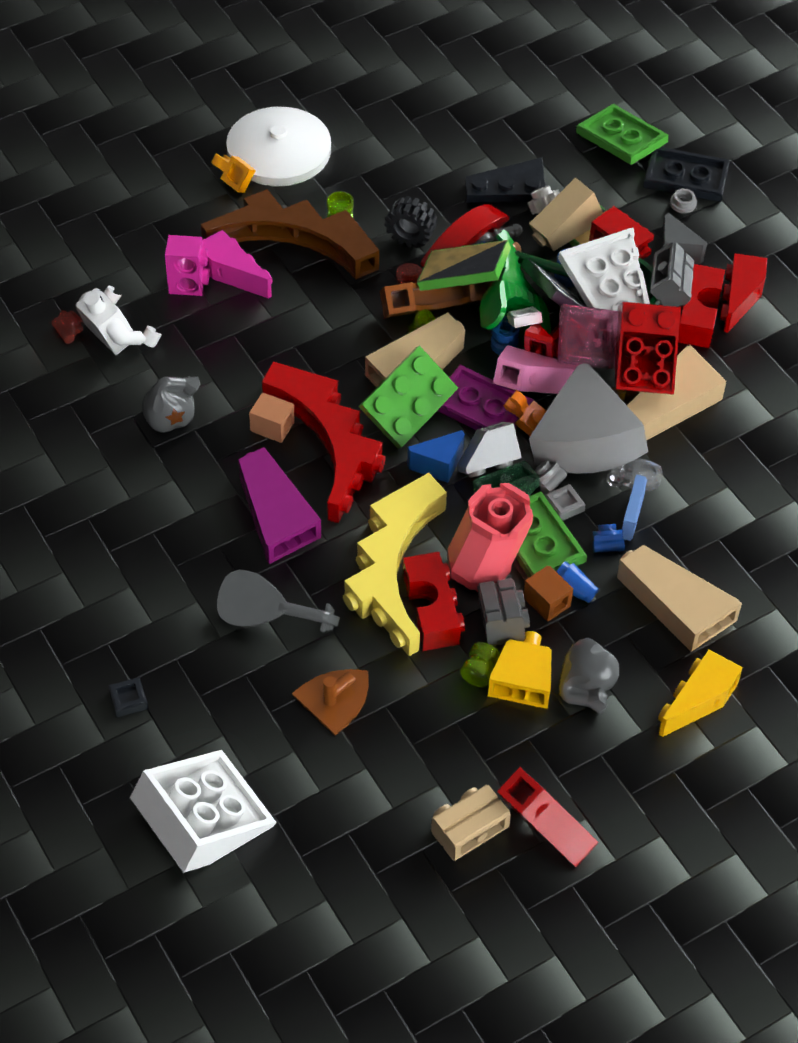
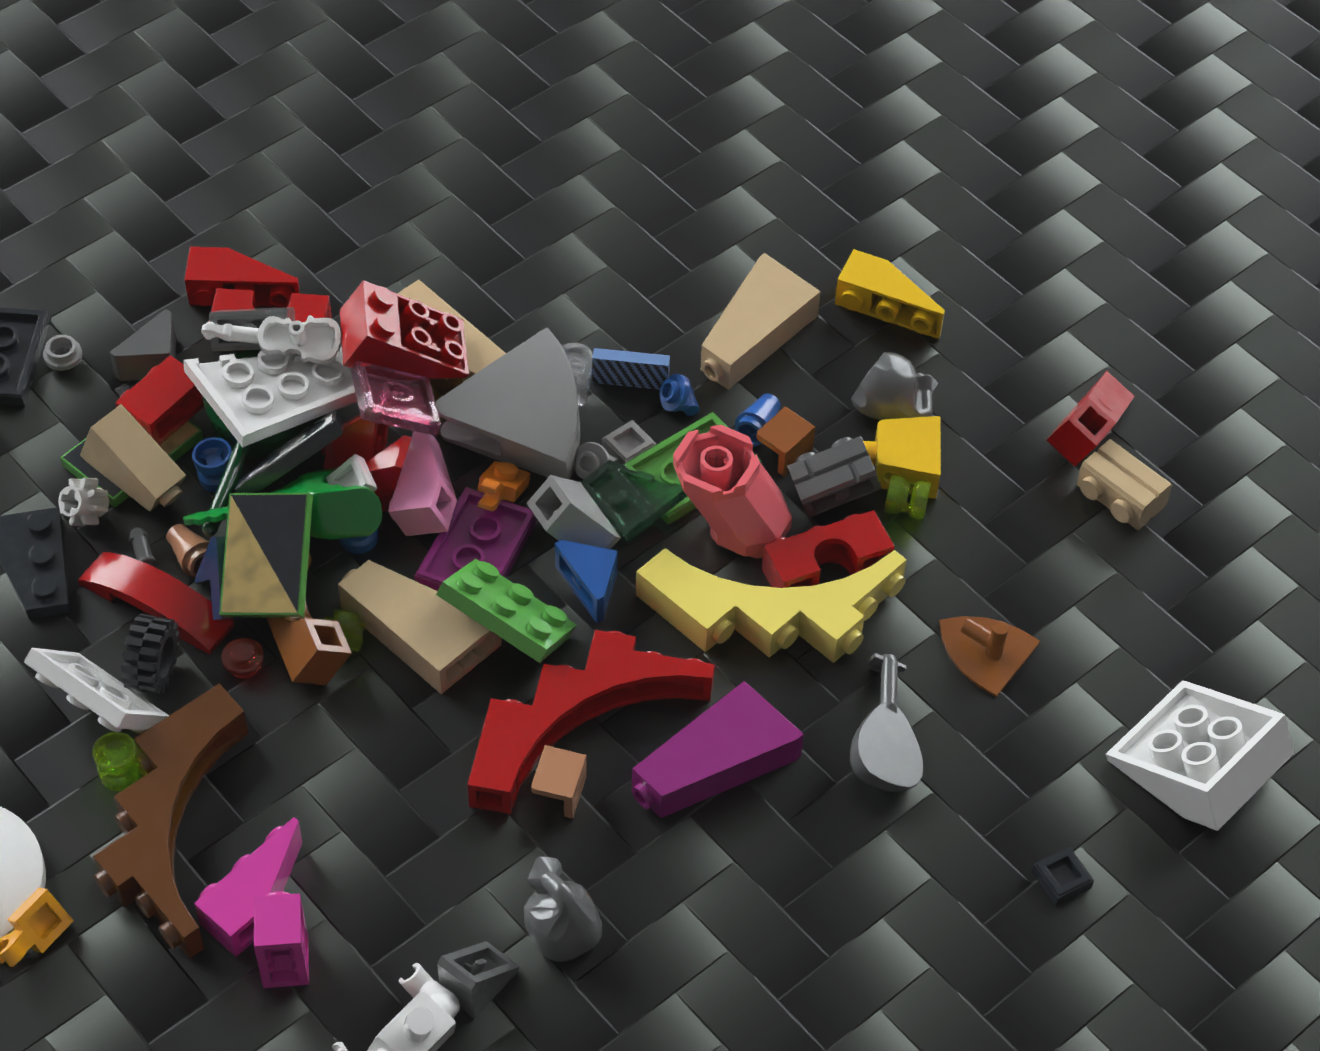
camera: 100 degrees left, 0 degrees up
none -> white plate [24,648,169,734]
none -> white piece [201,315,341,365]
none -> dark grey slope [437,941,520,1019]

